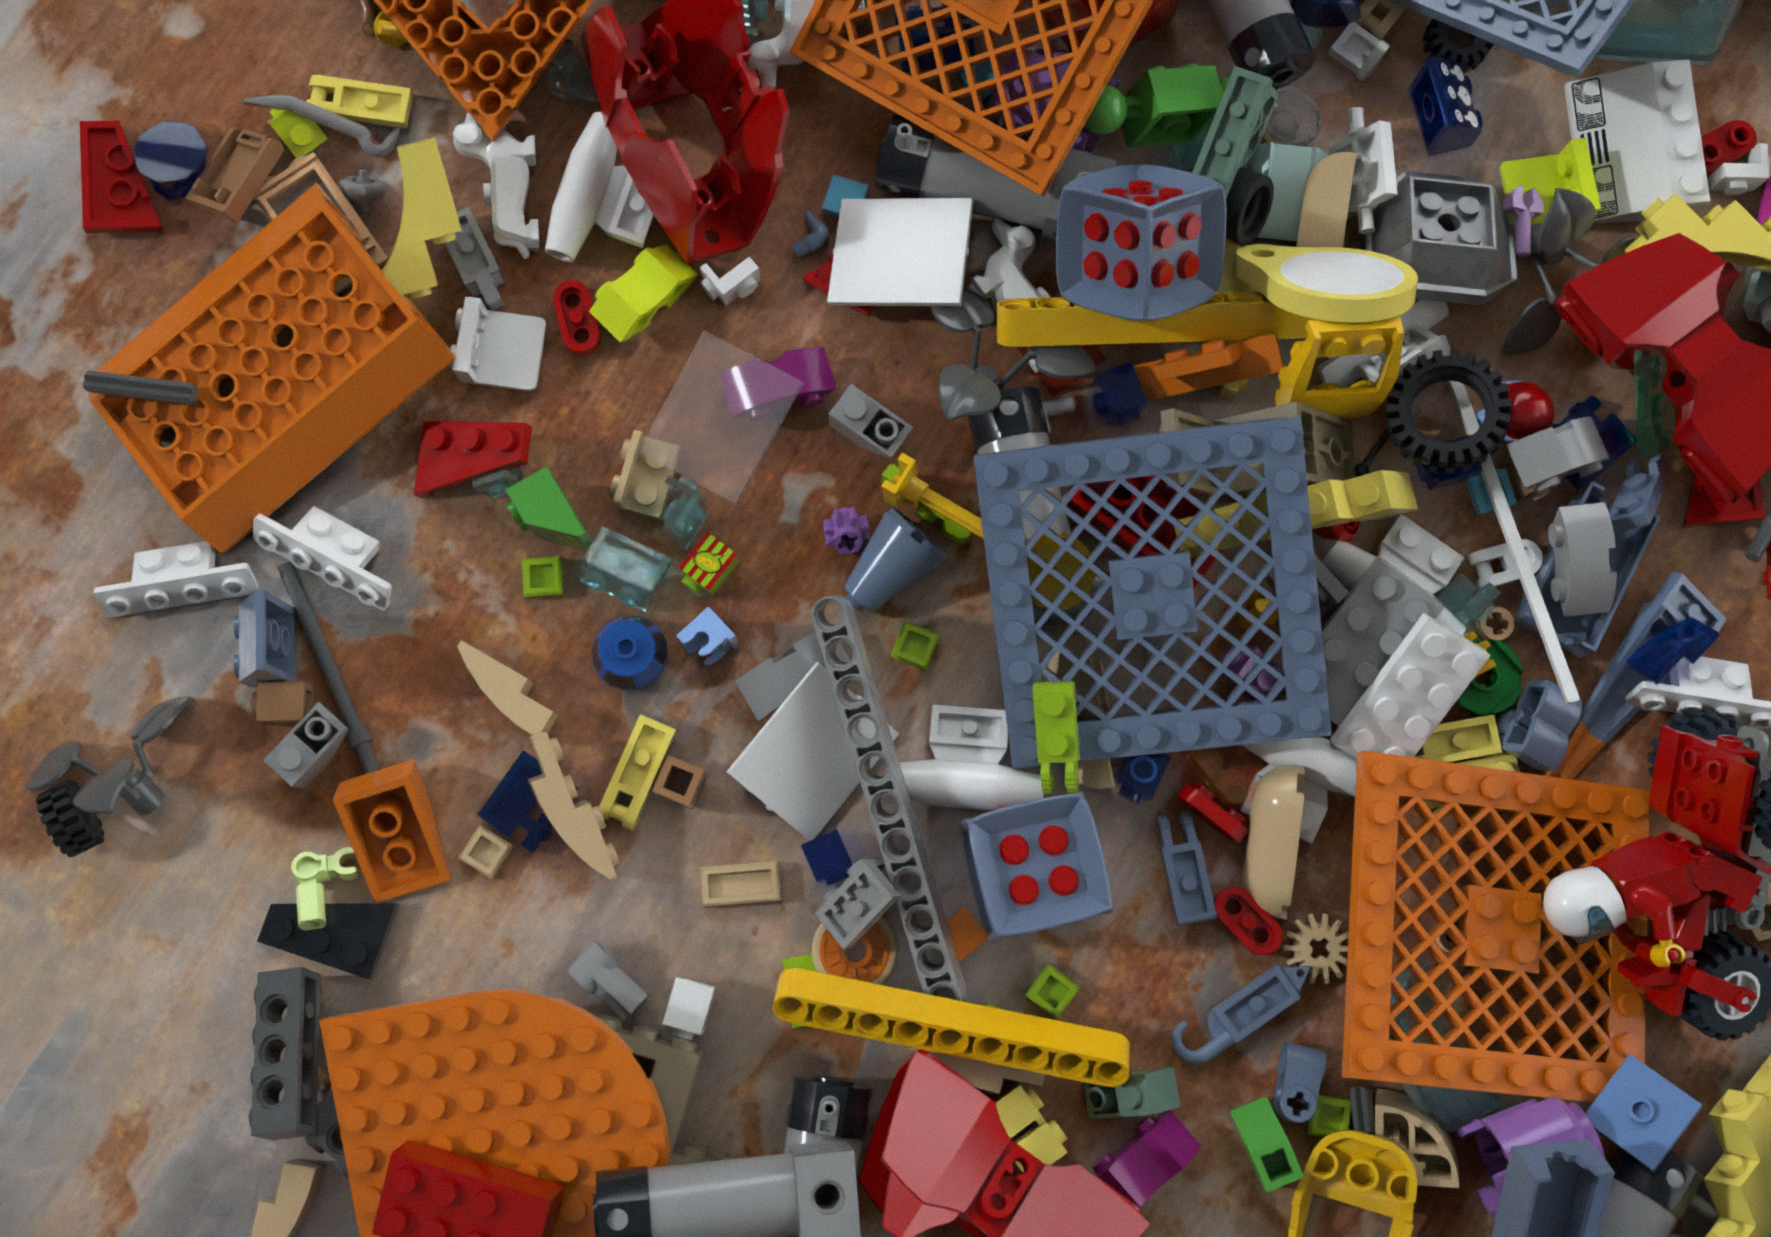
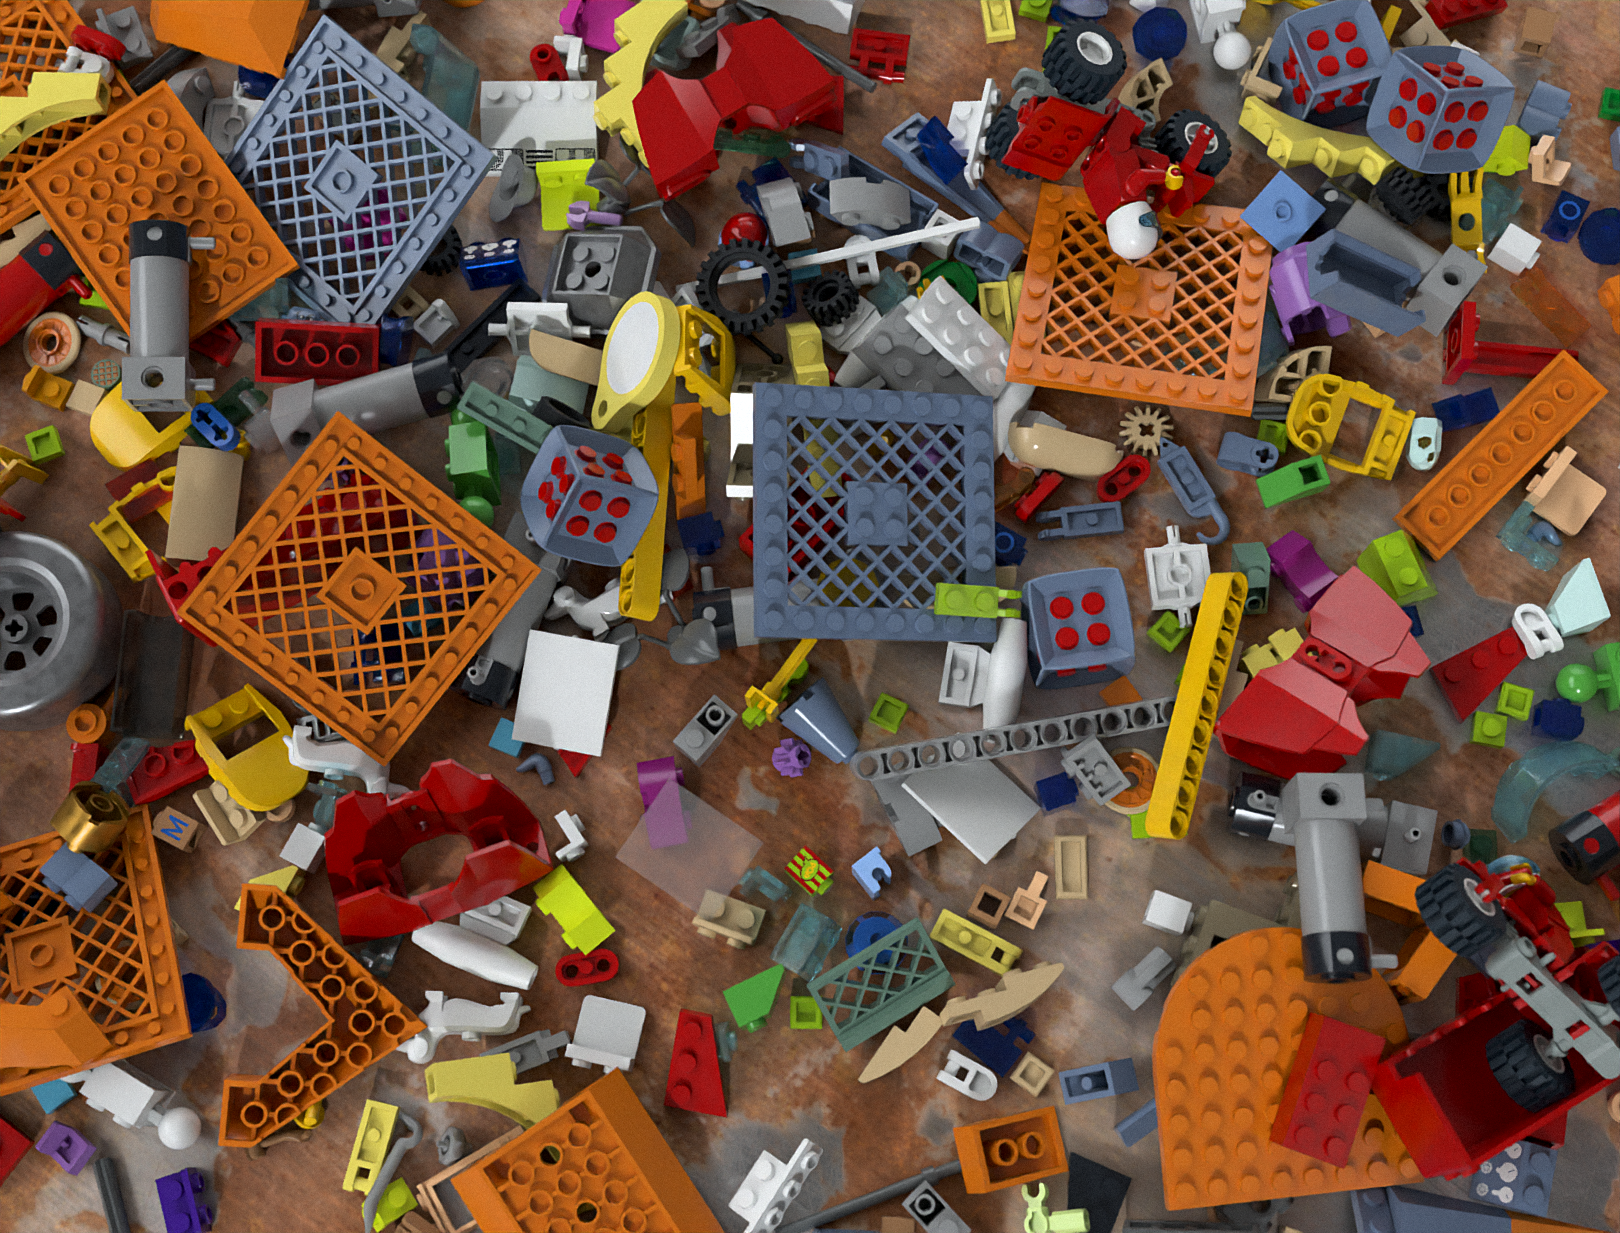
camera: 75 degrees left, 5 degrees down
none -> black plate [443,277,541,377]
none -> light grey piece [489,154,538,223]
none -> black tyre [801,270,860,327]
none -> sand green fence [806,917,956,1052]
none -> white brick [921,209,962,259]
none -> white plate [936,1049,997,1101]
none -> light nougat plate [1004,871,1048,930]
none -> sand blue slope [1058,1057,1139,1105]
none -> sand blue slope [1114,1097,1158,1147]
none -> white plate [1144,525,1211,628]

